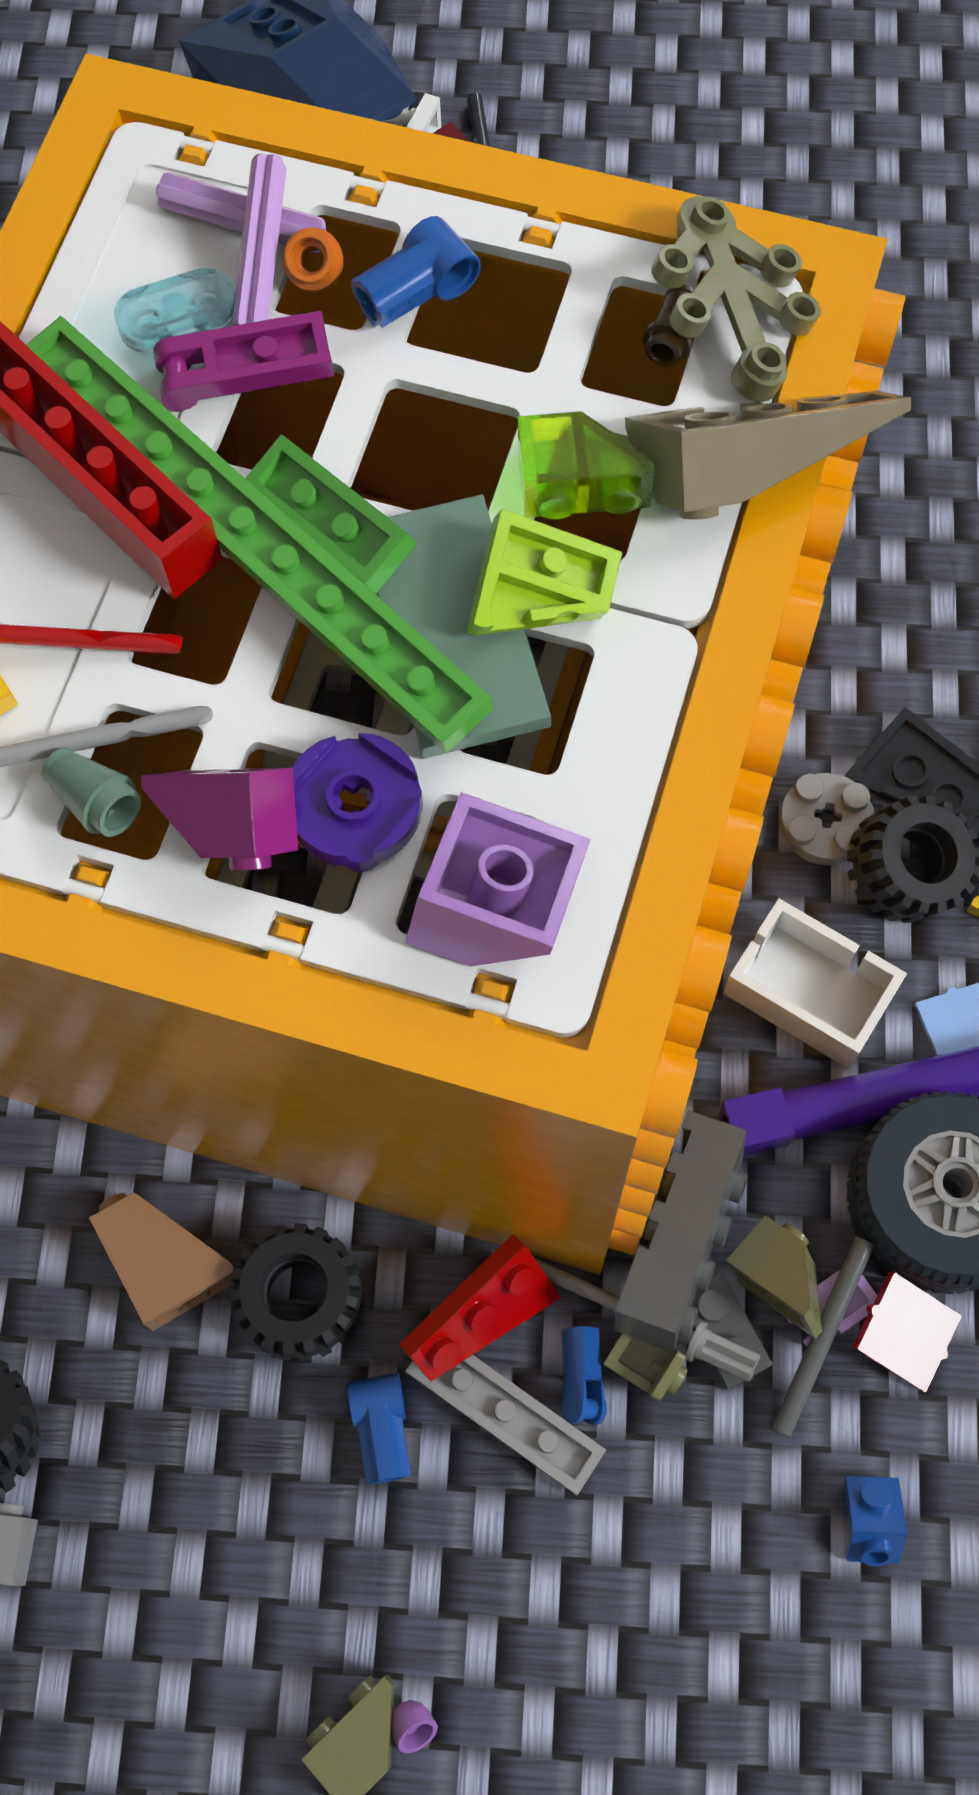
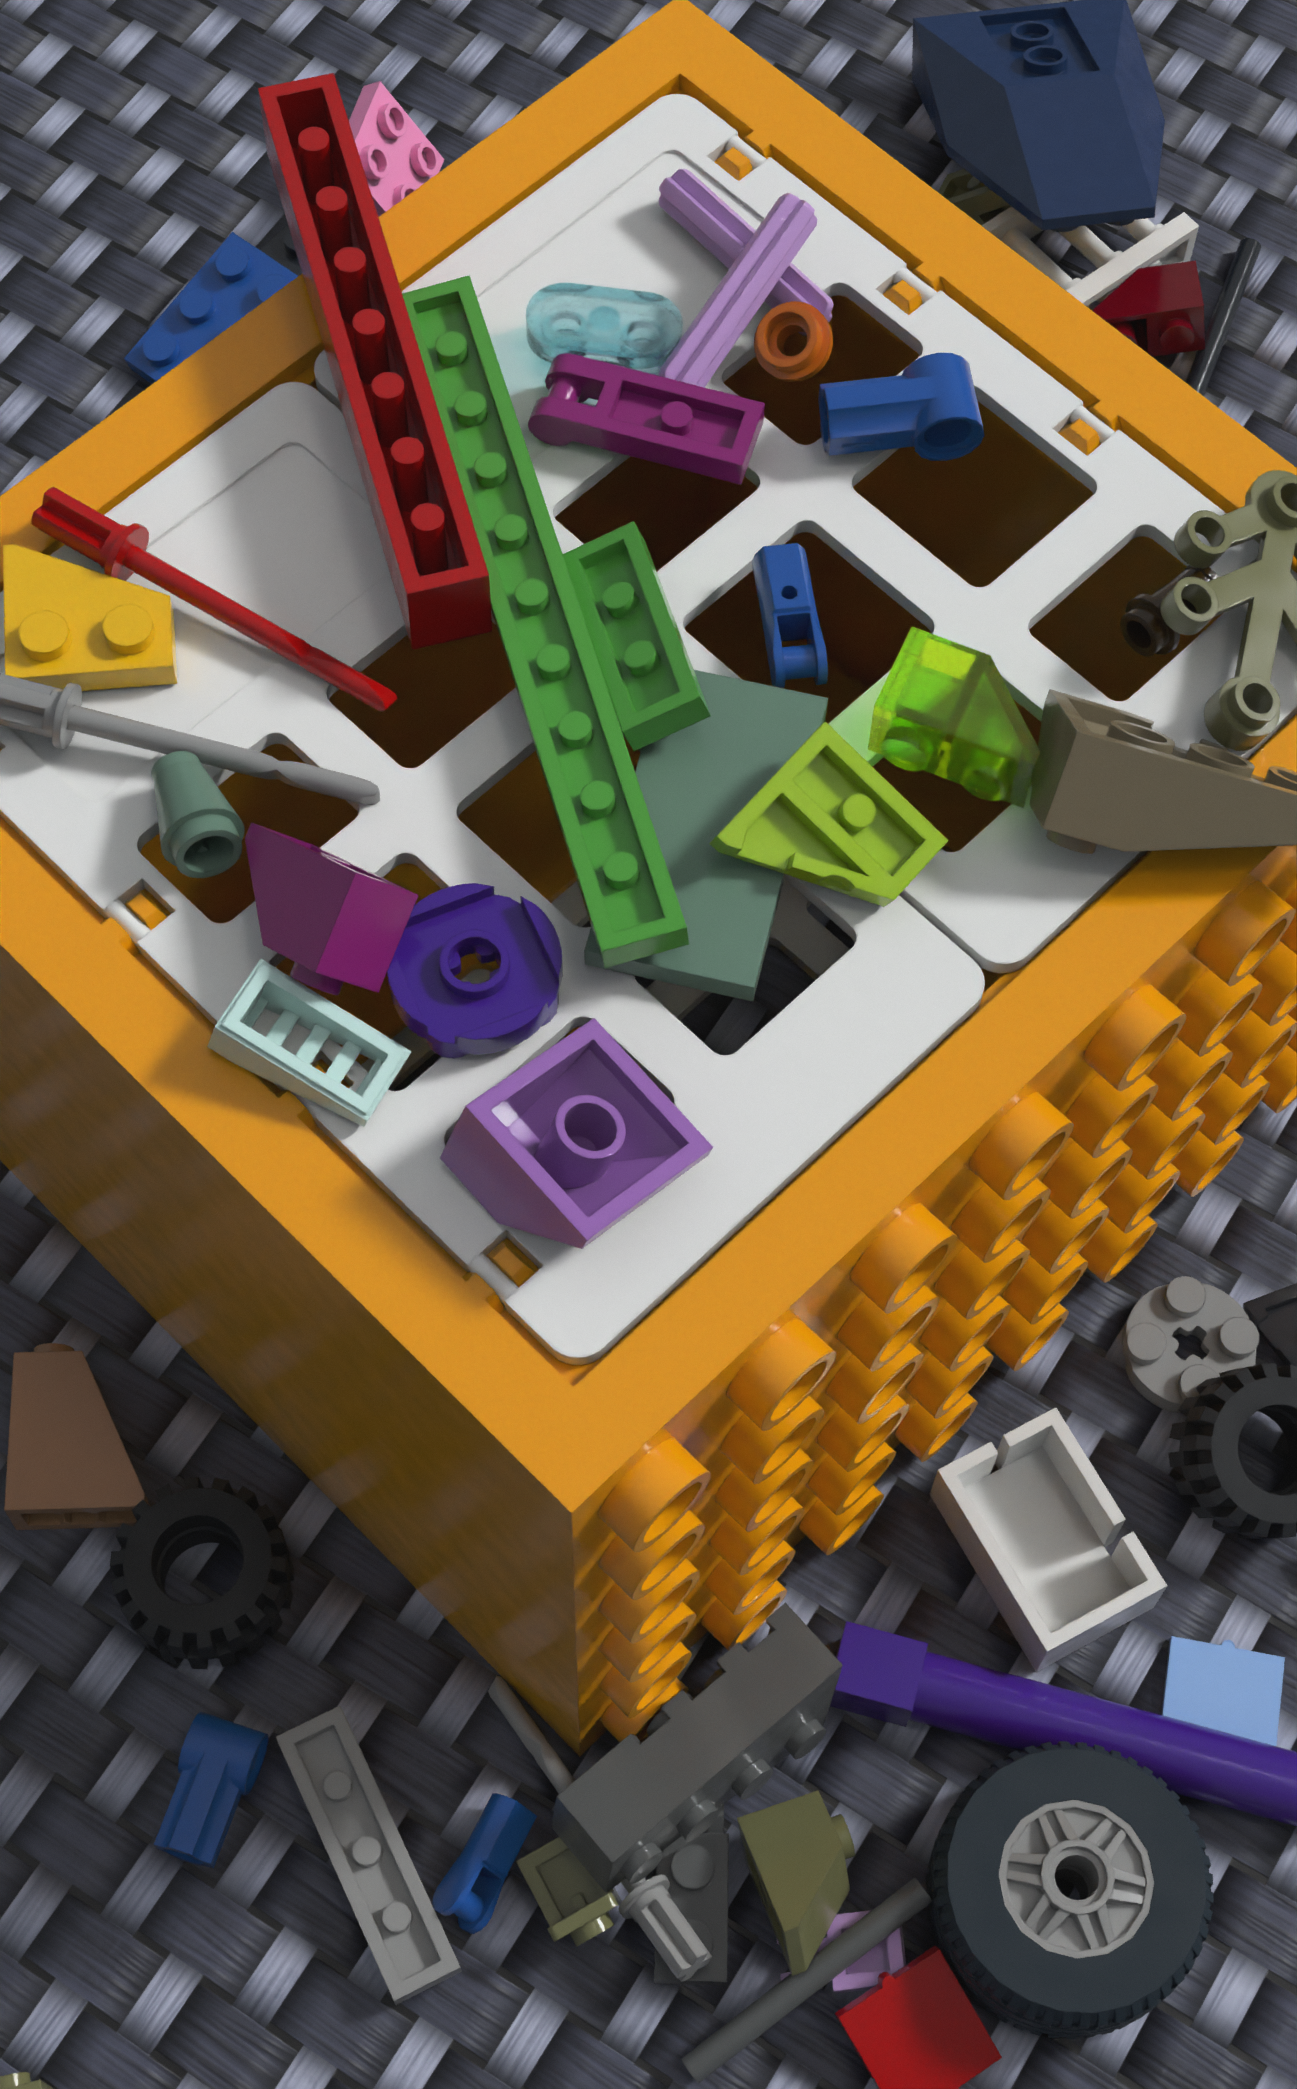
camera: 25 degrees right, 5 degrees down
red wing [398,1234,561,1382] -> none
none -> light aqua slope [207,959,411,1127]
none -> blue bar [752,543,828,688]

